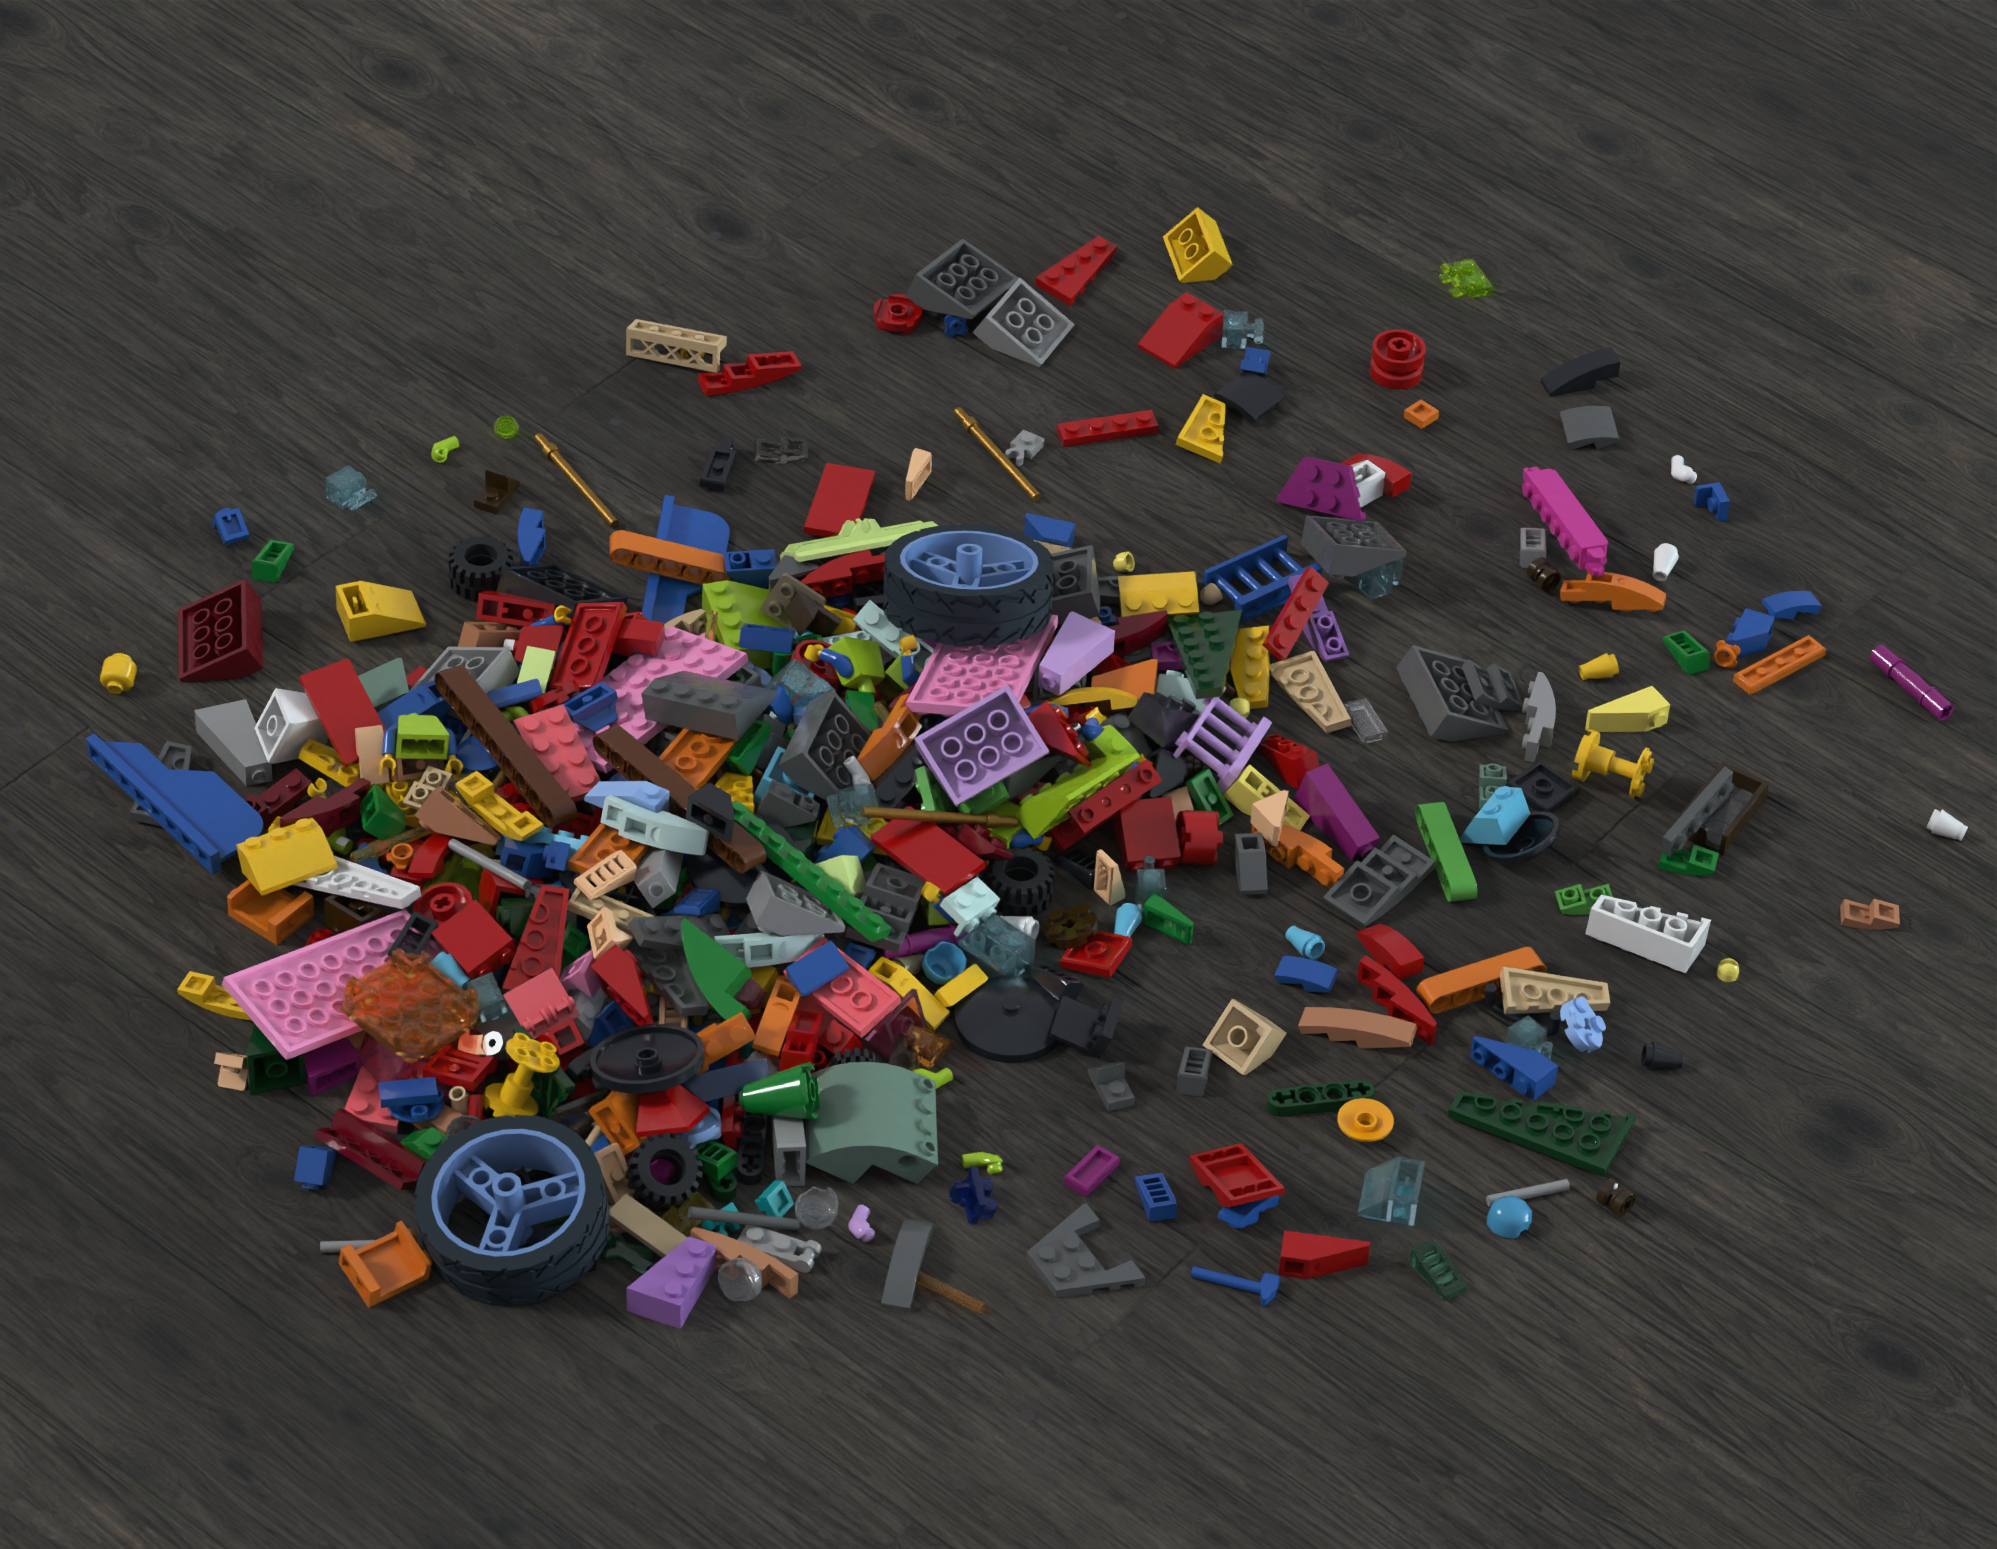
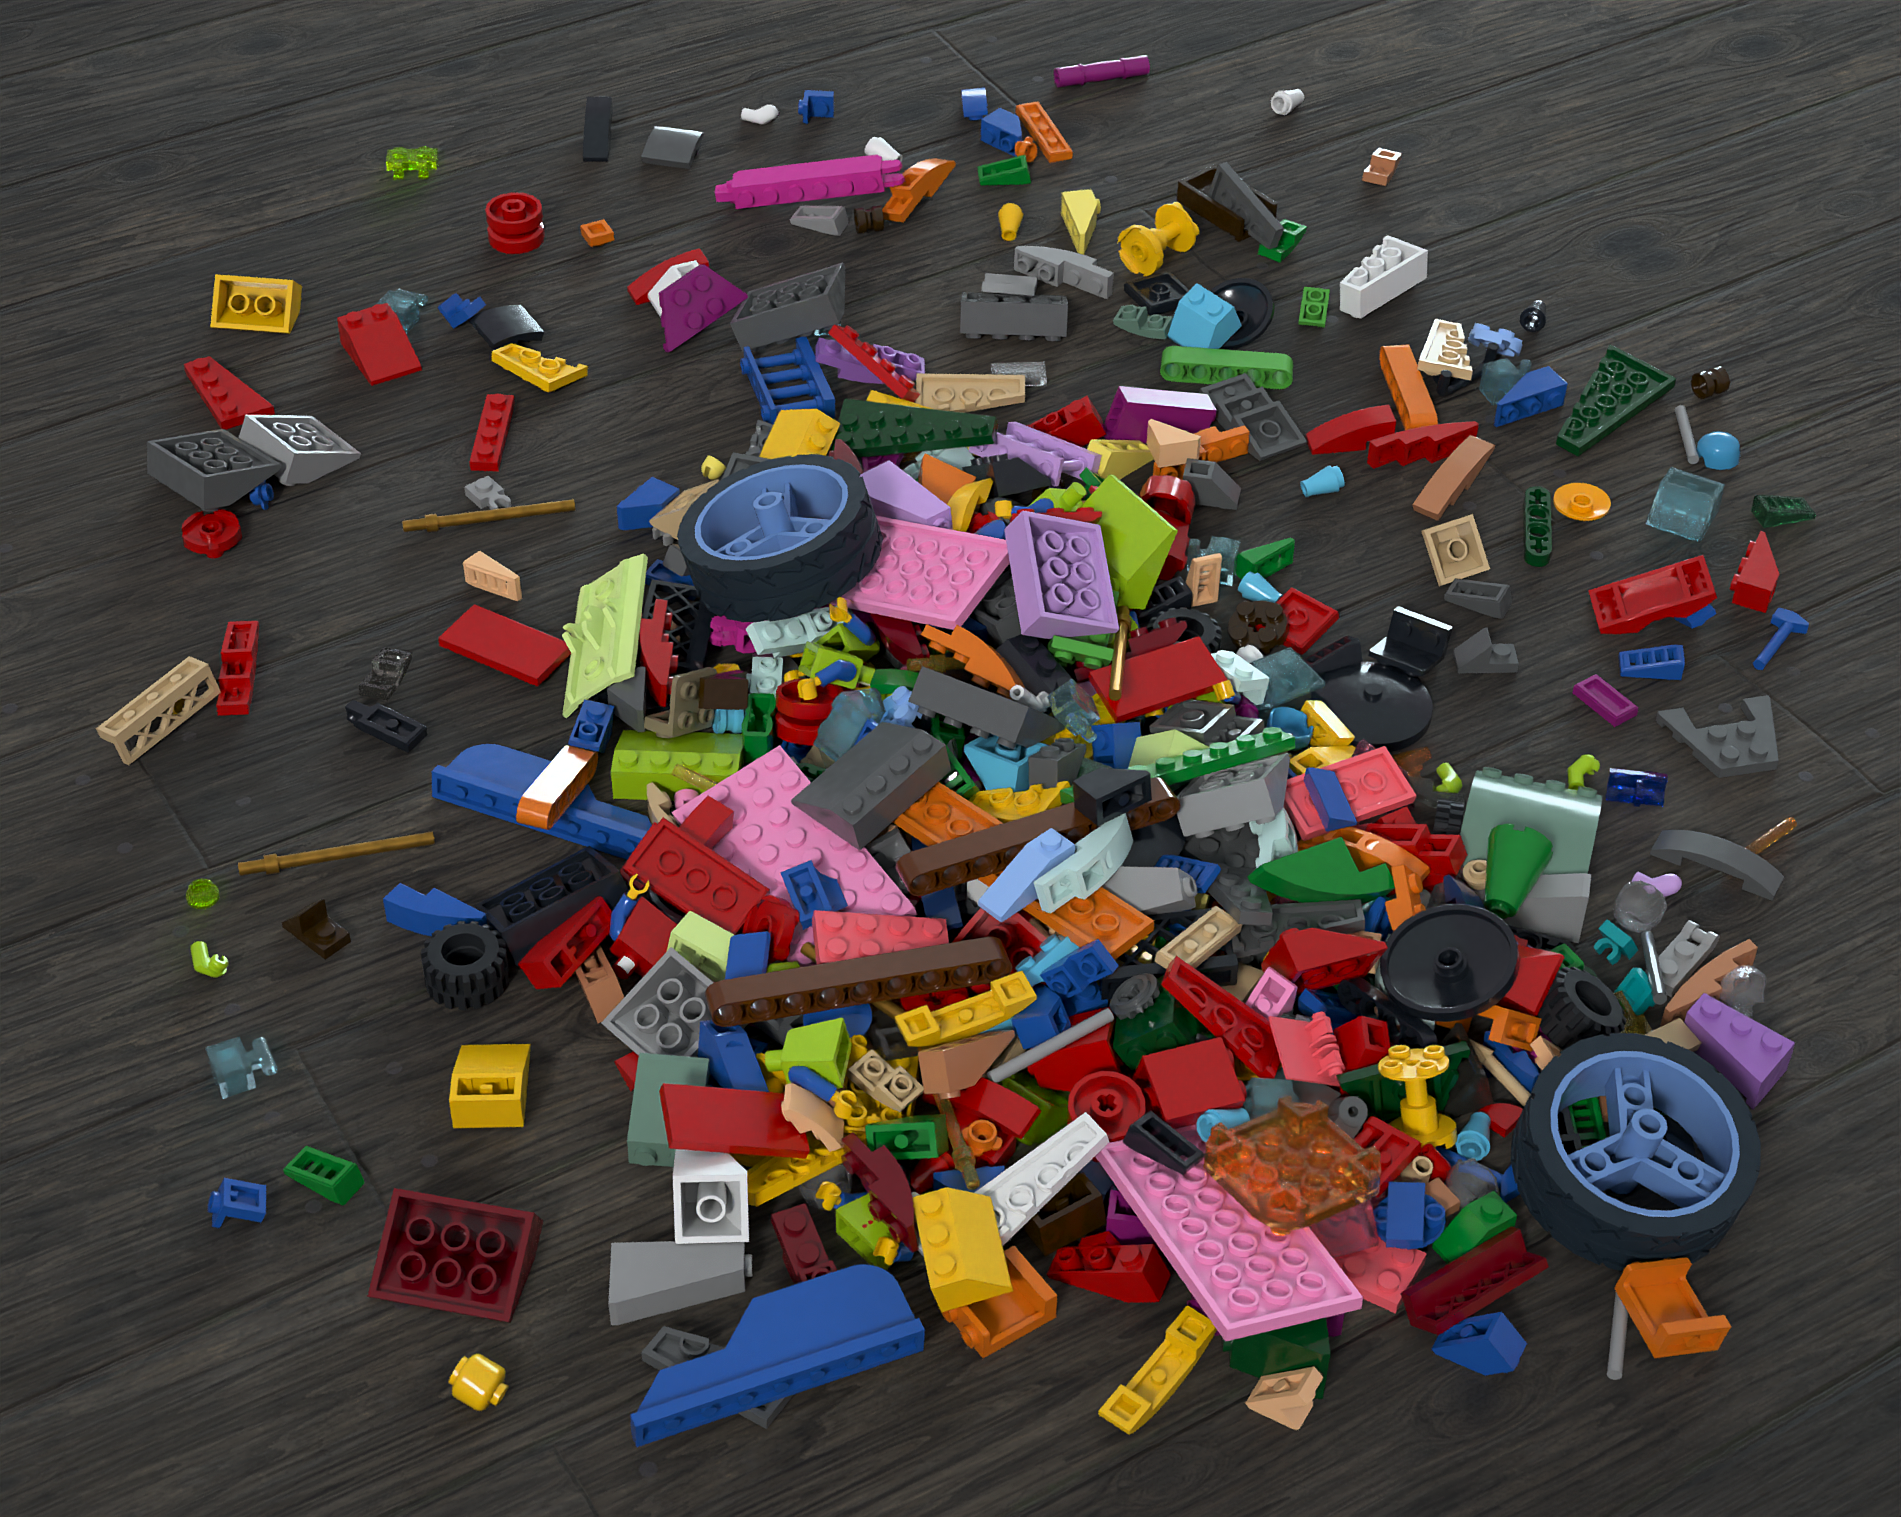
camera: 70 degrees left, 0 degrees up
light nougat slope [574,850,637,900] -> none
light nougat slope [587,907,633,960] -> none
blue slope [739,623,796,653] -> none
blue slope [1274,956,1339,992] -> none
light yellow hinge [1717,958,1739,982] -> none

